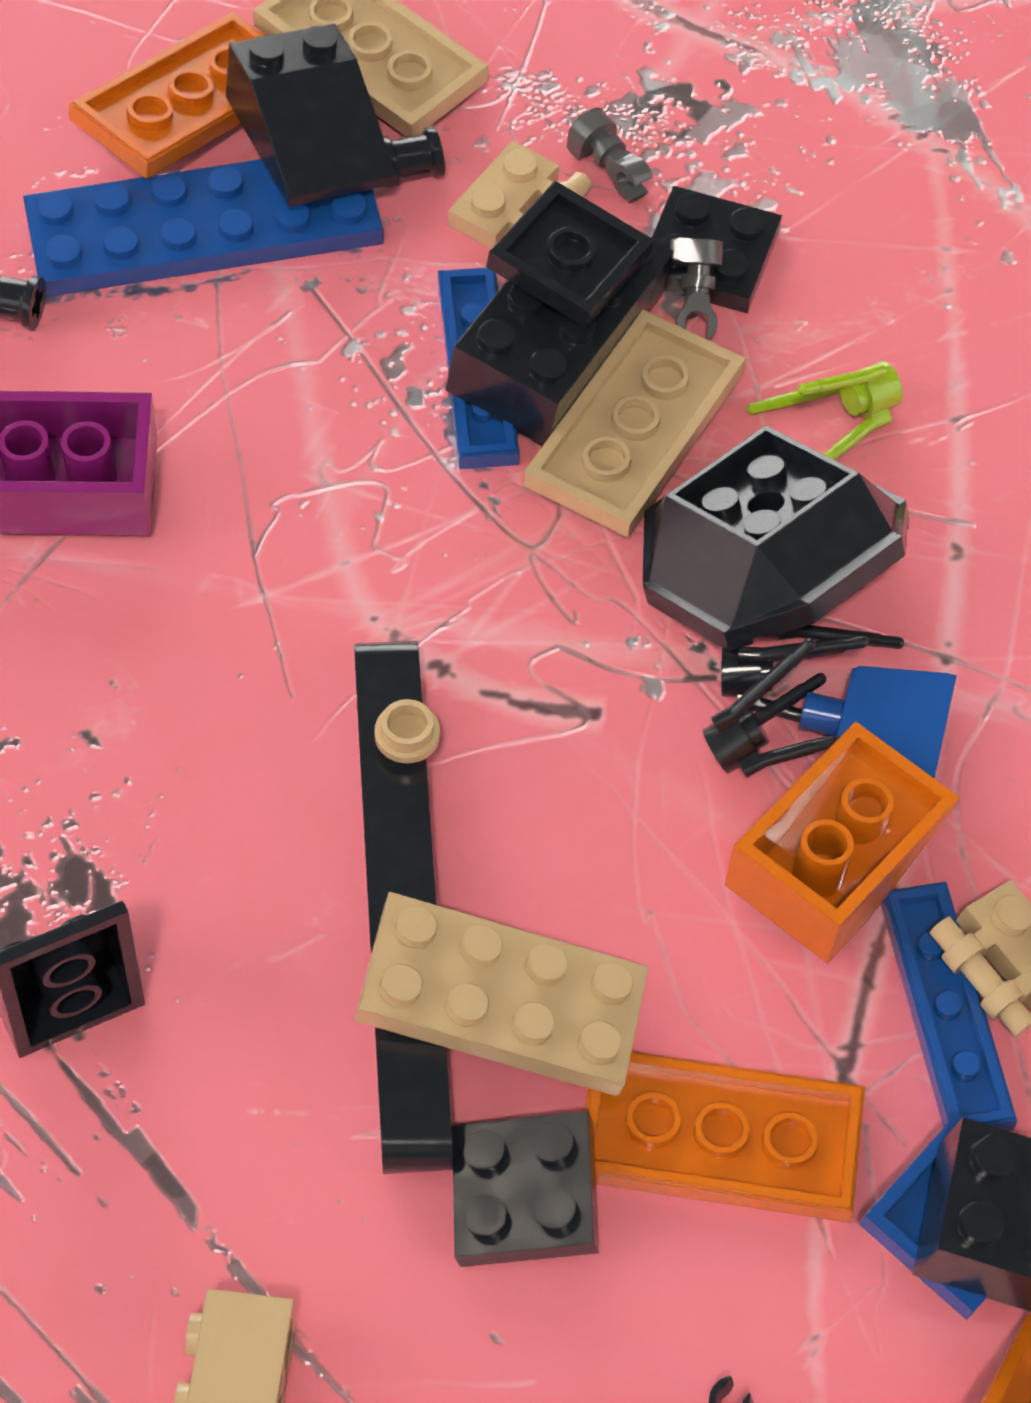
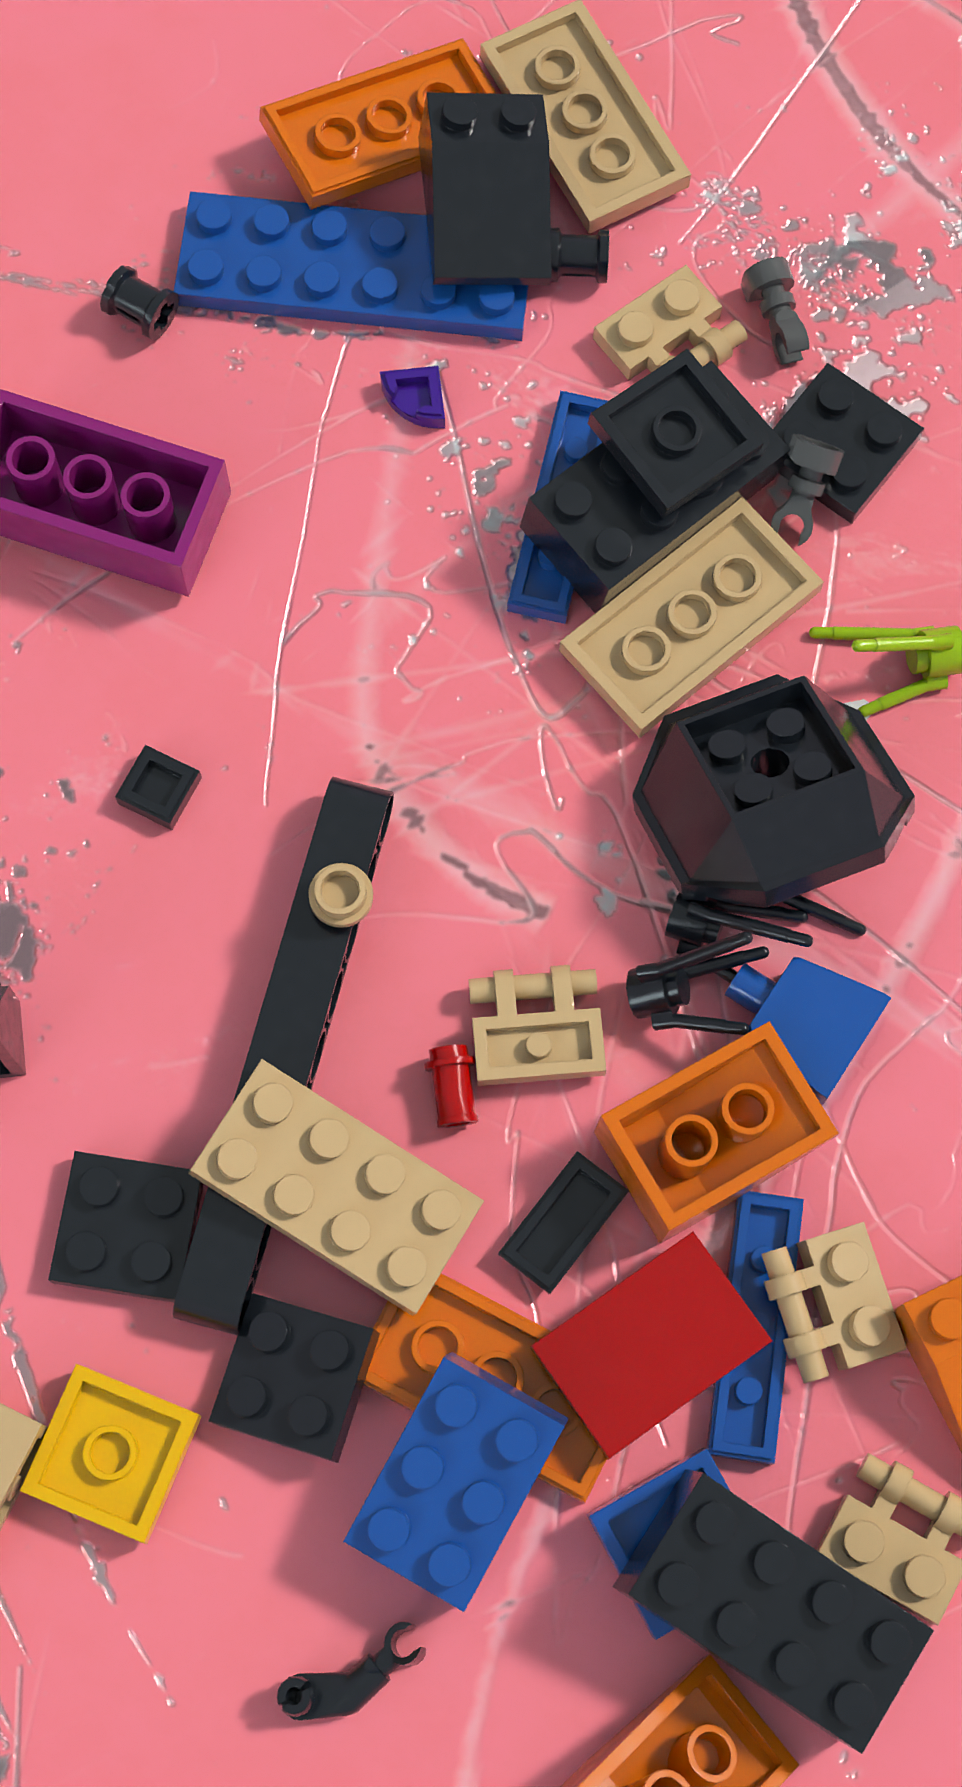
camera: 20 degrees right, 15 degrees up
none -> yellow plate [20,1363,202,1544]
none -> black plate [48,1151,204,1303]
none -> black tile [115,745,202,830]
none -> blue brick [343,1352,569,1612]
none -> dark purple tile [380,366,445,429]
none -> red pin [424,1044,478,1128]
none -> tan plate [468,965,606,1086]
none -> black tile [498,1151,629,1295]
none -> red tile [530,1231,772,1460]

